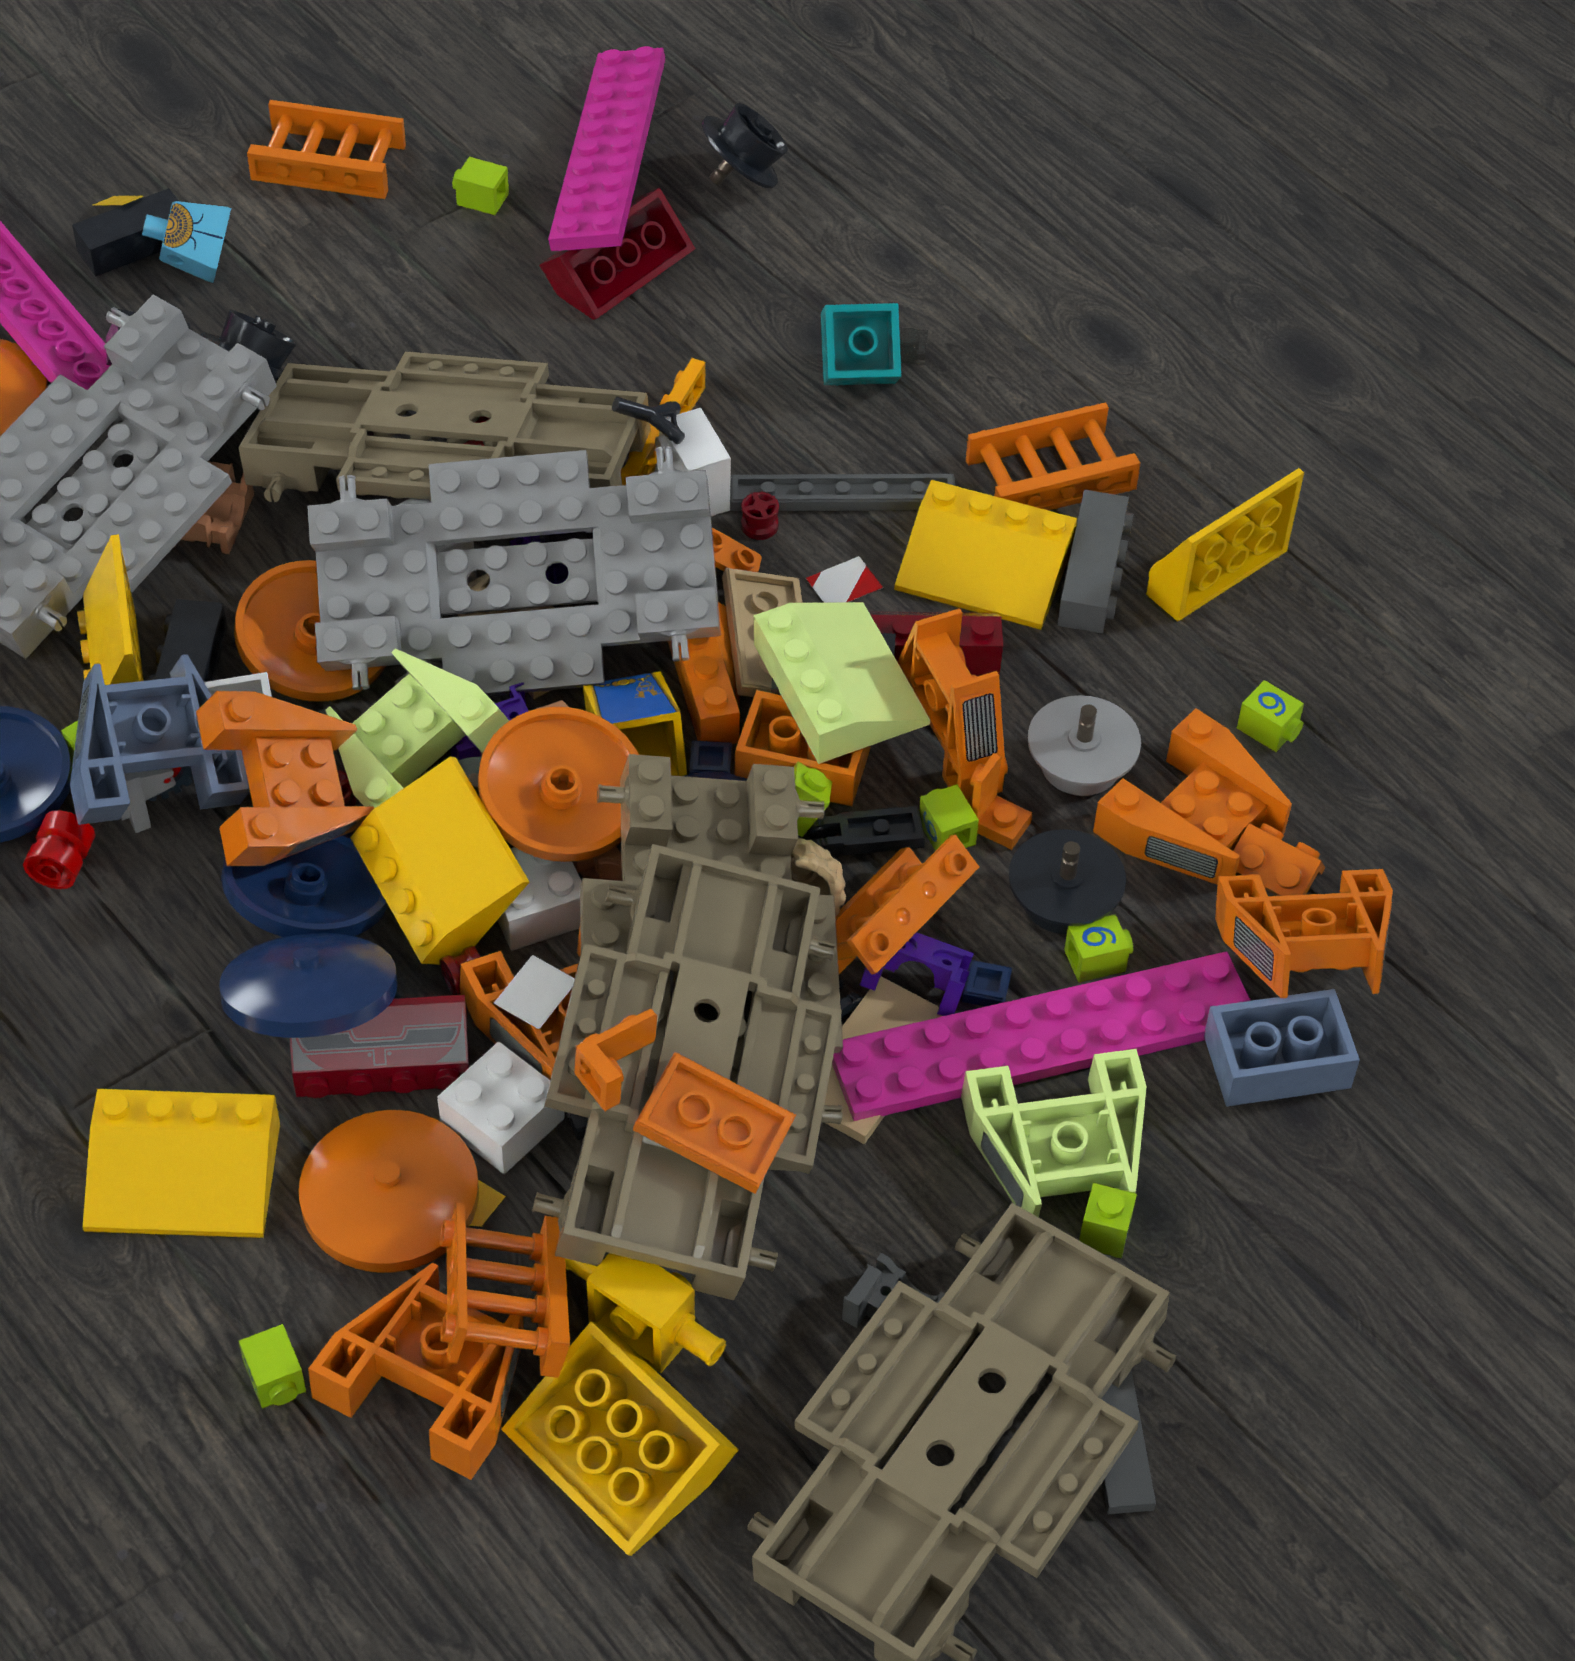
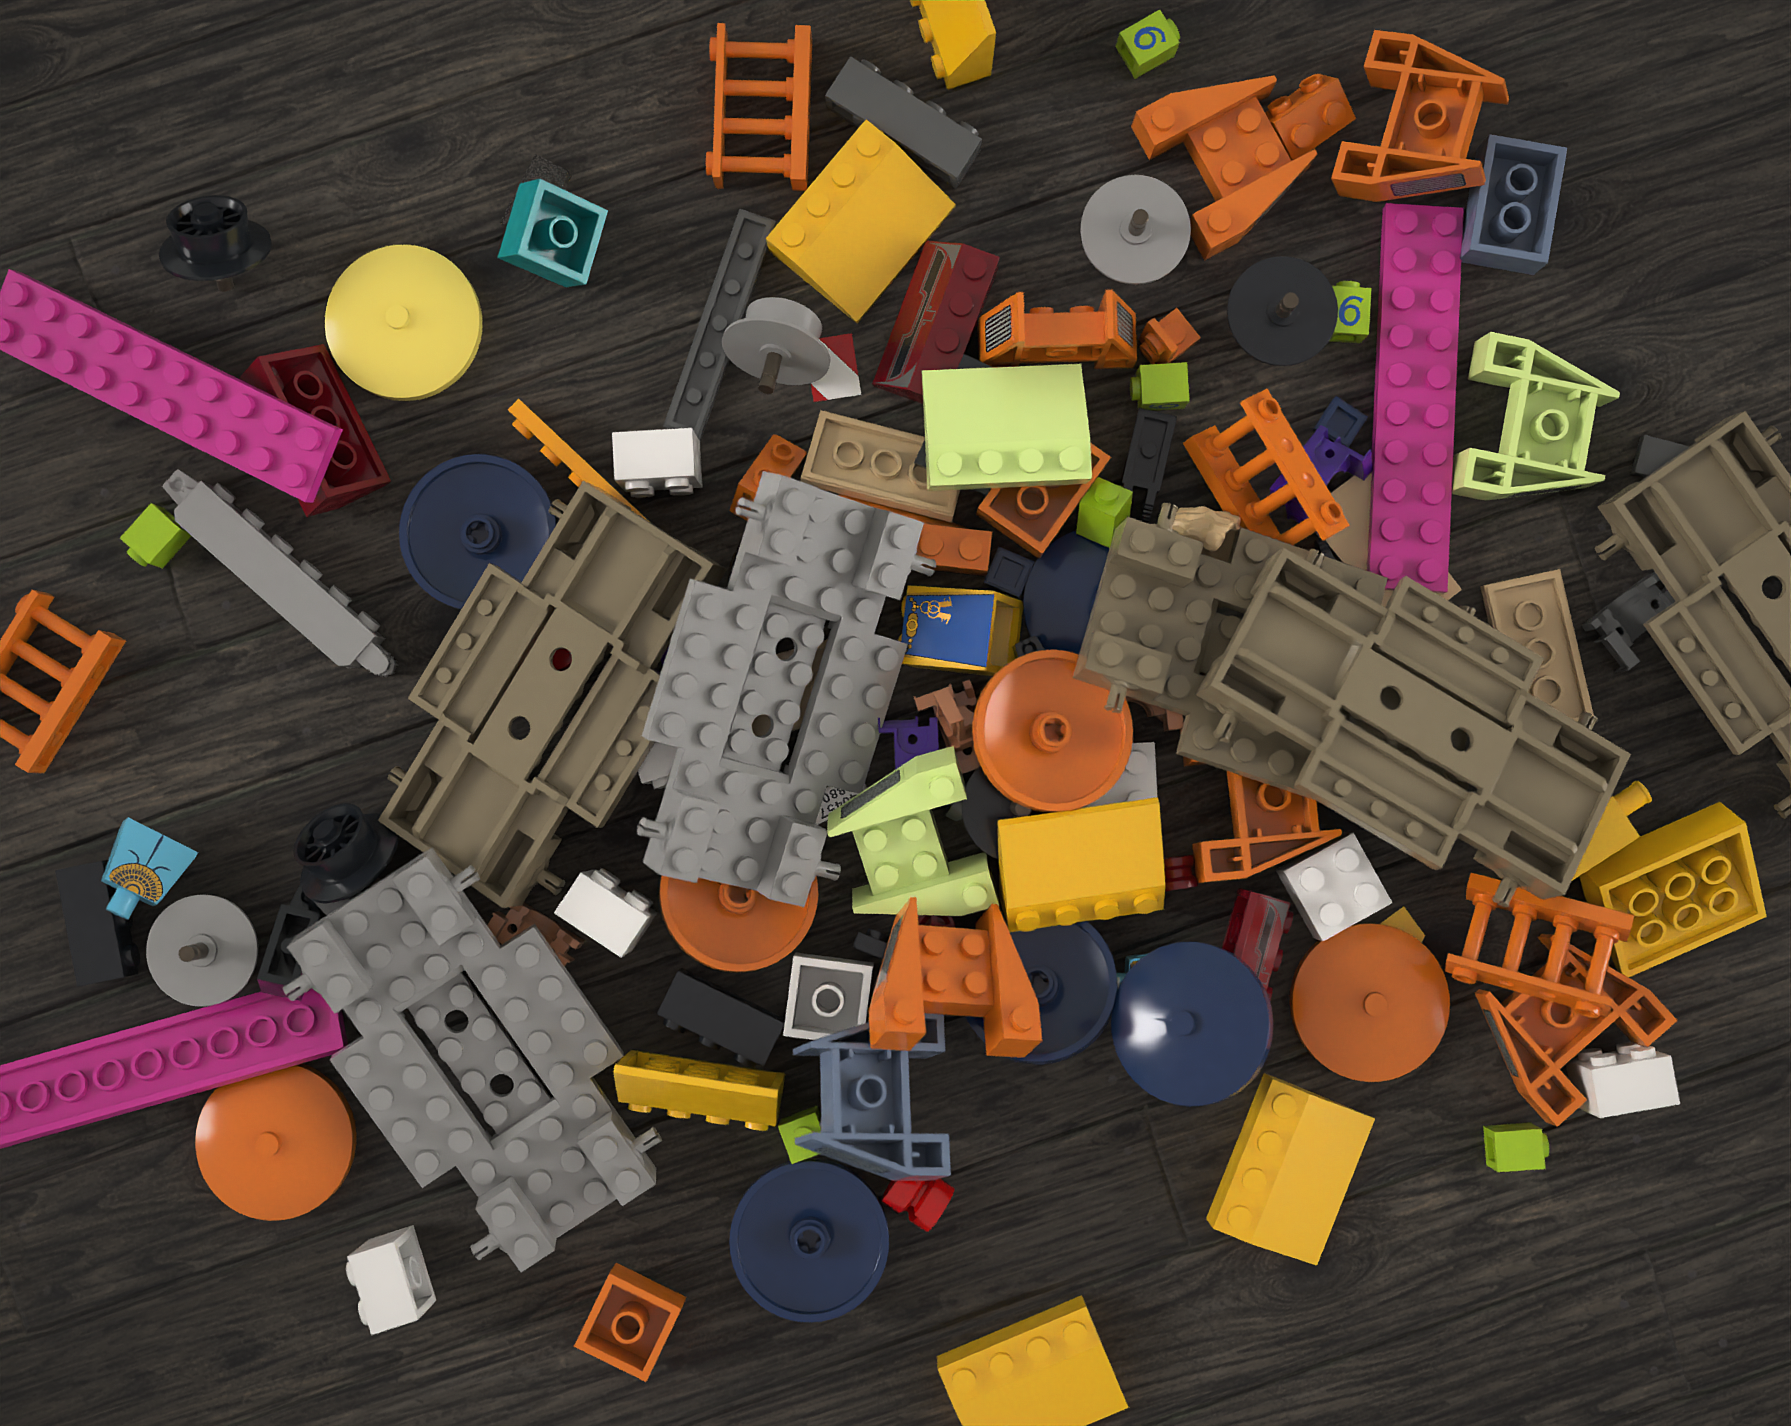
camera: 60 degrees left, 35 degrees up
yellow sticker [93,196,143,205] -> none
white sticker [493,955,575,1029] -> none
orange bracket [574,1009,657,1111] -> none
black piece [612,397,685,445] -> none
orange tile [632,1052,796,1194] -> none
dark red wheel [741,492,779,540] -> none
lime brick [1079,1183,1137,1259] -> none
none -> light grey piece [146,895,259,1007]
none -> light grey hinge [162,469,398,677]
none -> light yellow dish [325,245,482,401]
none -> dark blue dish [399,454,558,610]
none -> white brick [554,868,657,957]
none -> light grey piece [722,297,830,394]
none -> tan tile [1480,569,1594,722]
none -> white brick [1566,1042,1680,1118]

